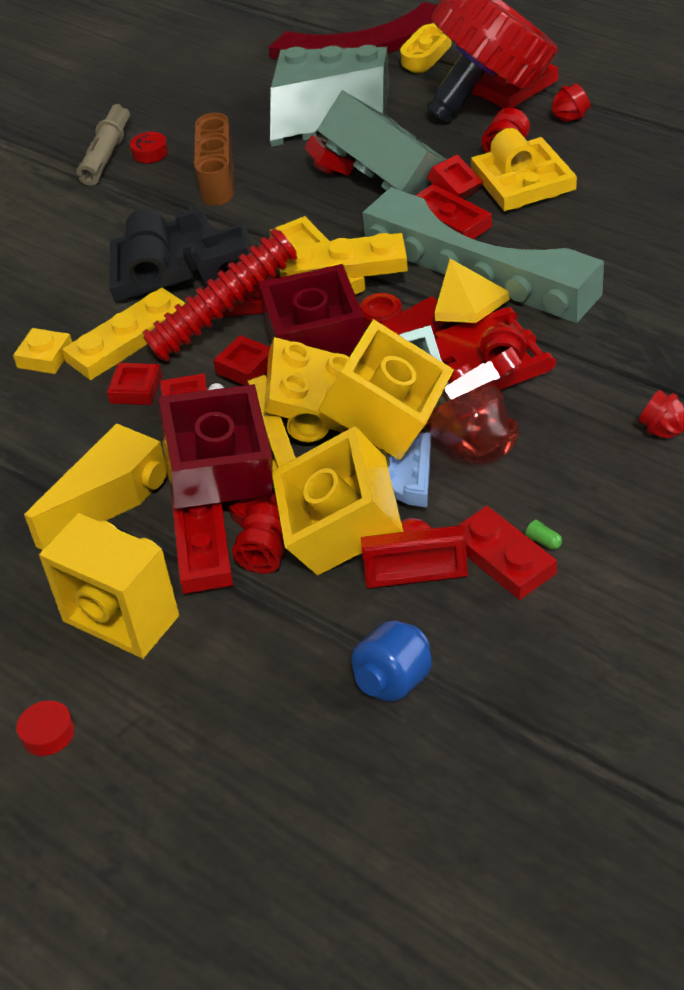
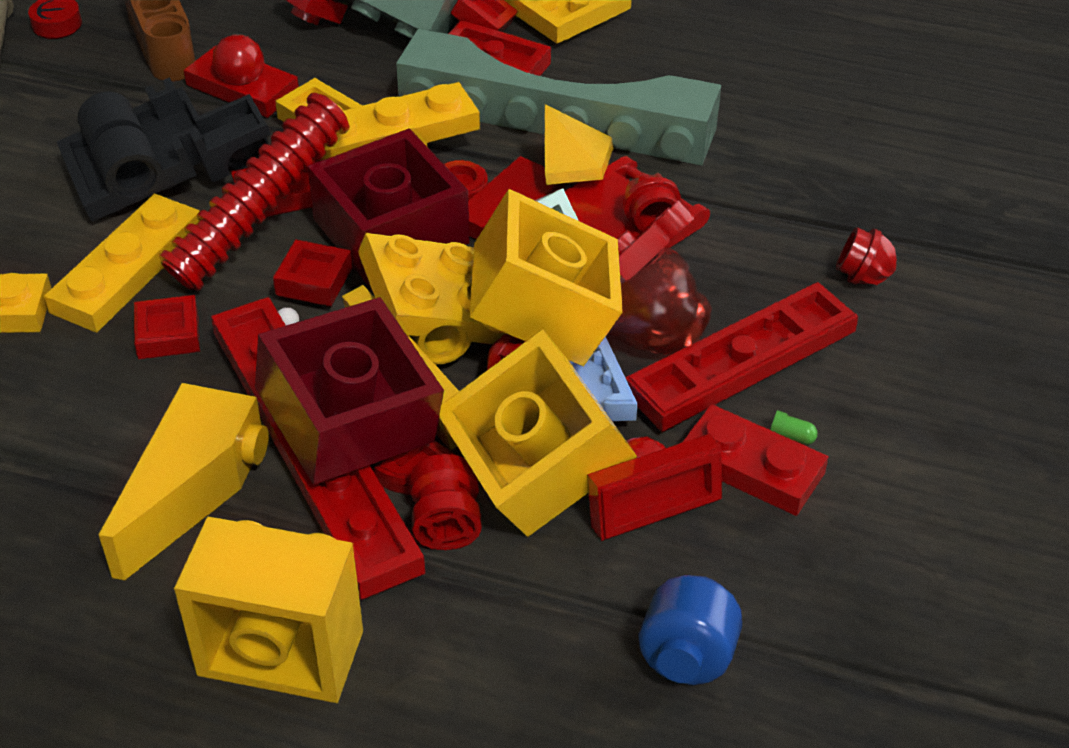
camera: 25 degrees left, 0 degrees up
none -> red tile [183,34,299,118]
none -> red plate [625,282,859,432]

